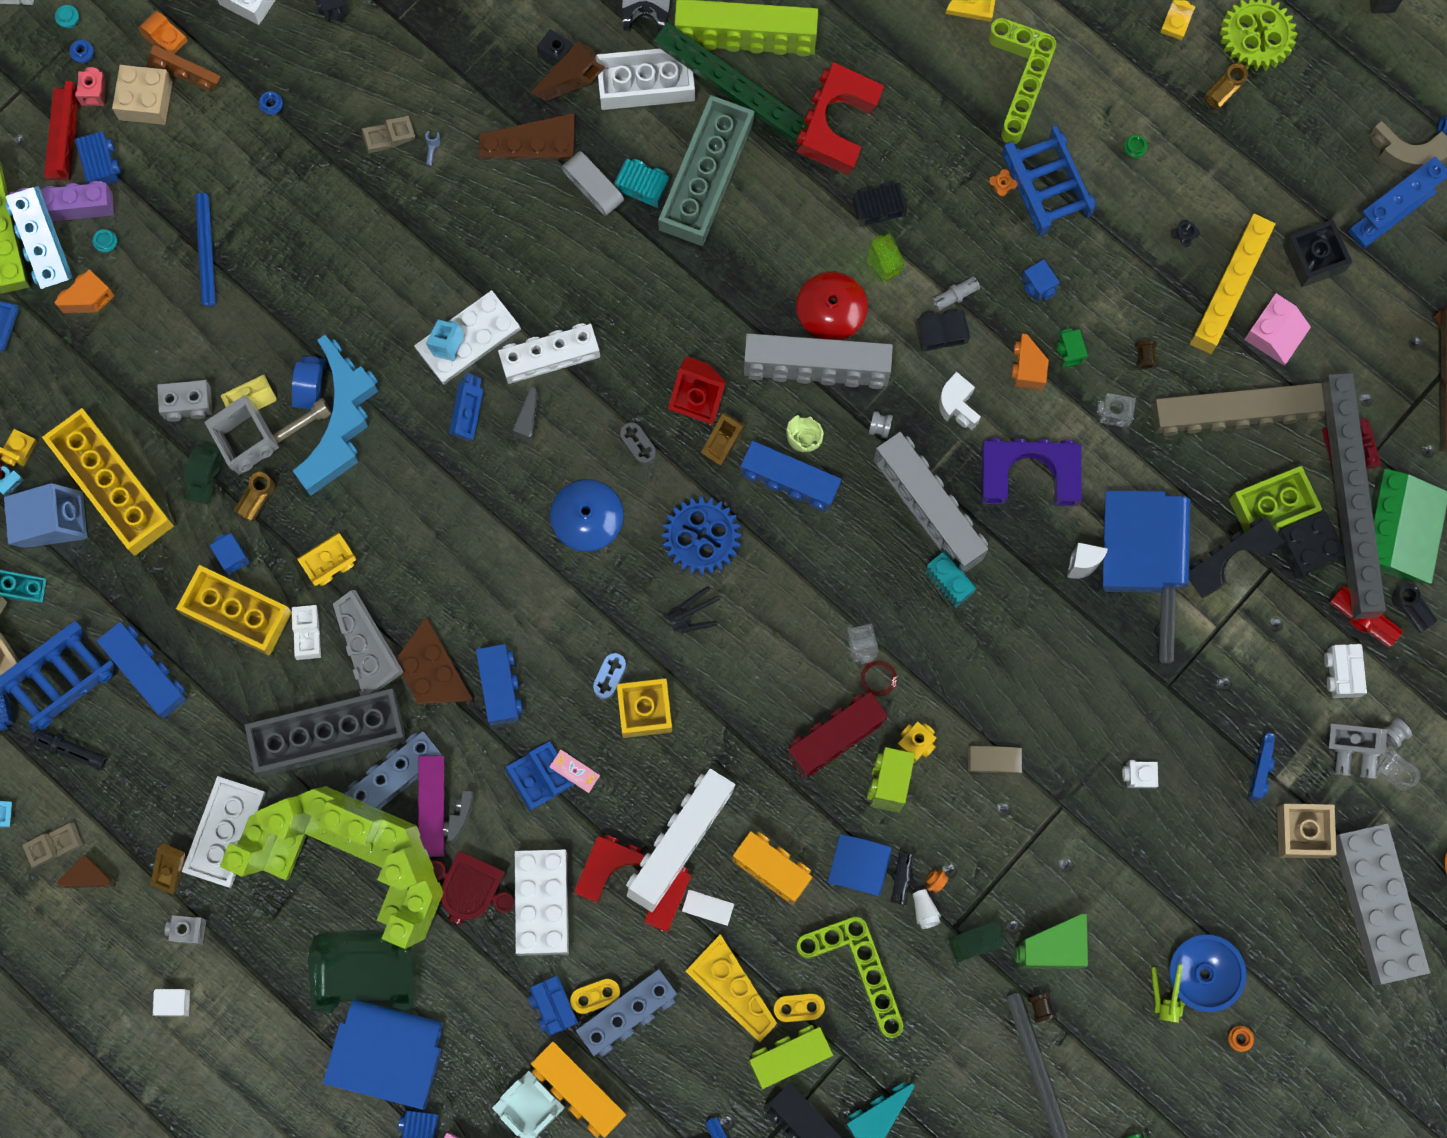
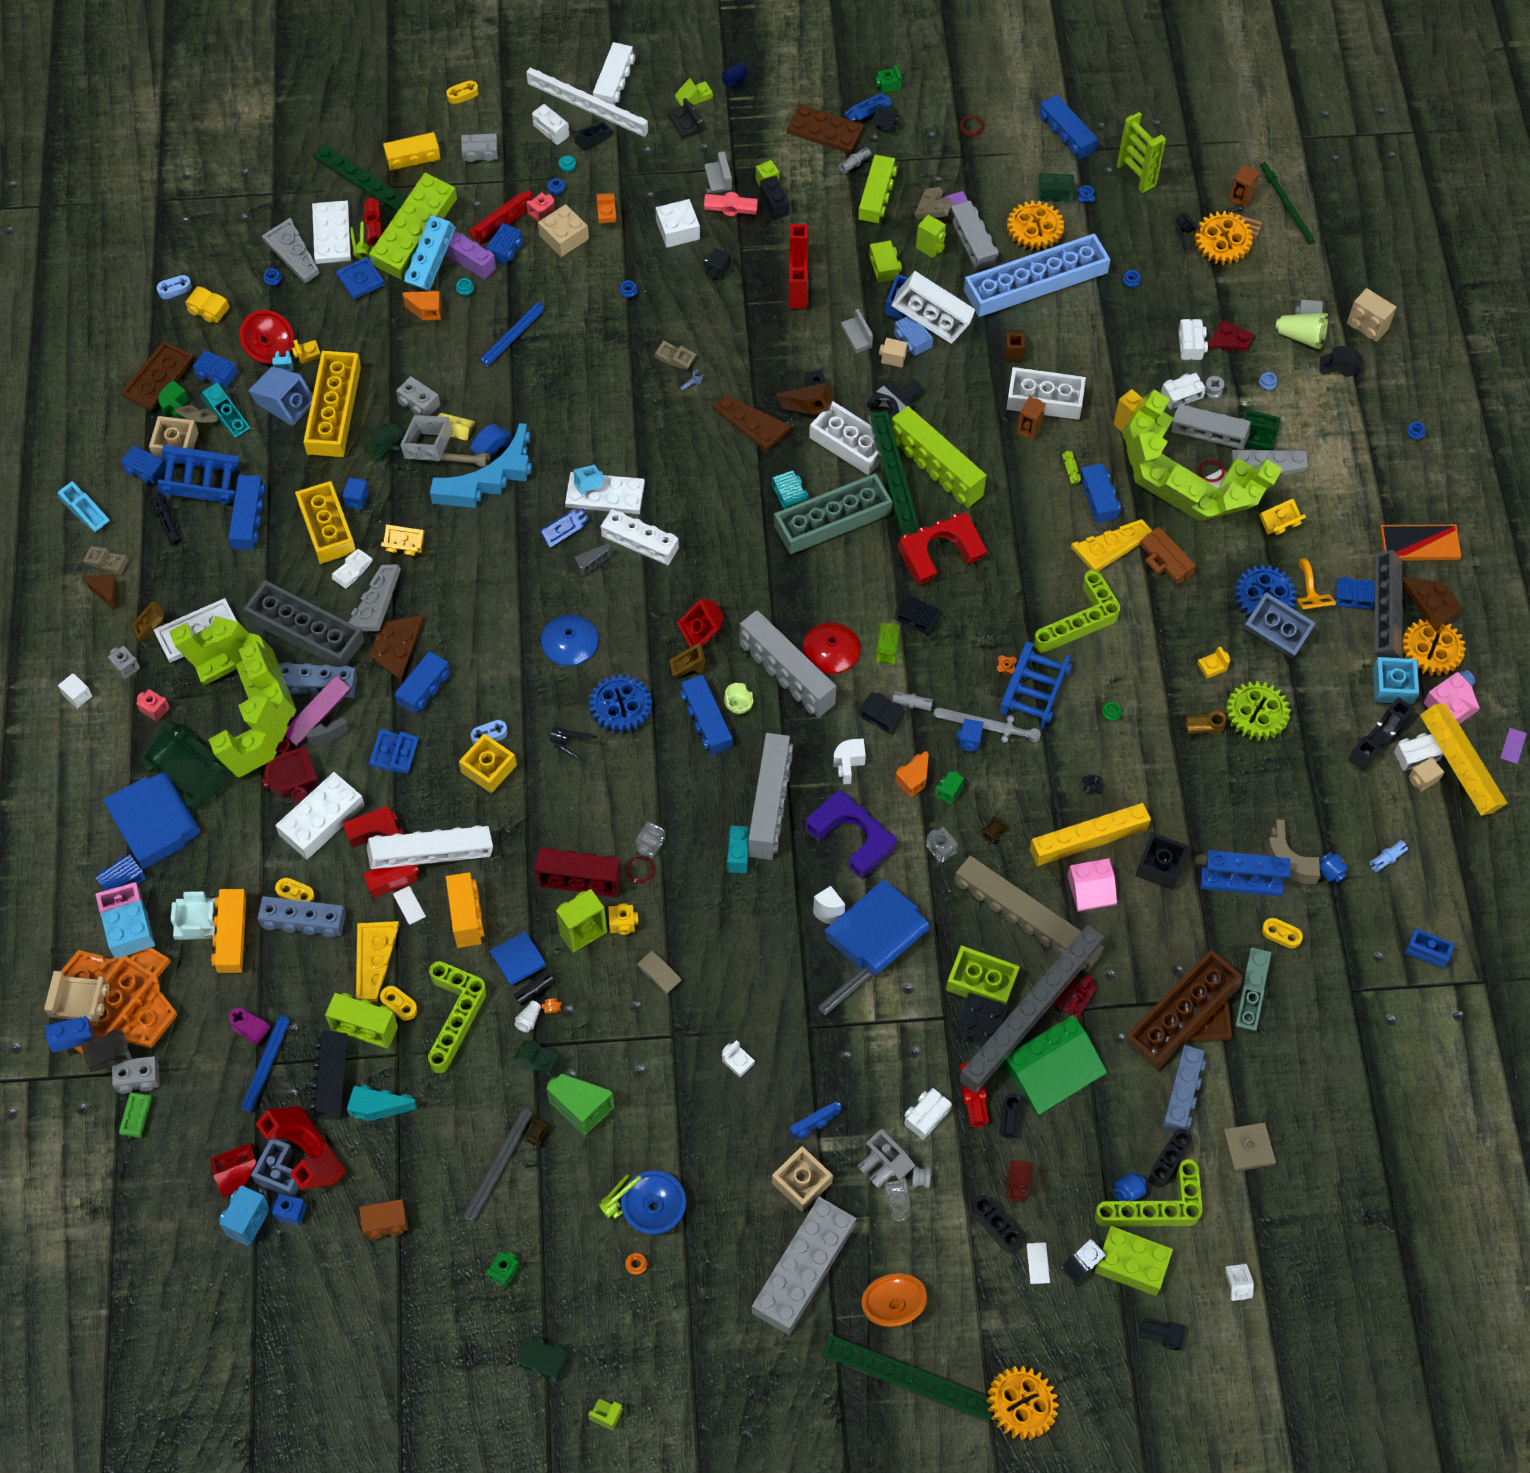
camera: 45 degrees right, 15 degrees down
dark orange wing [146,45,220,91] -> none
pearl gold piece [234,472,275,522] -> none
blue brick [527,975,579,1036] -> none
bright pink sticker [550,750,600,793] -> none
light grey beam [561,151,624,216] -> none
dark grey beam [620,423,656,466] -> none
light grey wheel [869,411,893,439] -> none
black arch [1189,516,1288,598] -> none
none -> coral brick [136,689,170,722]
none -> light grey sword [934,708,1041,743]

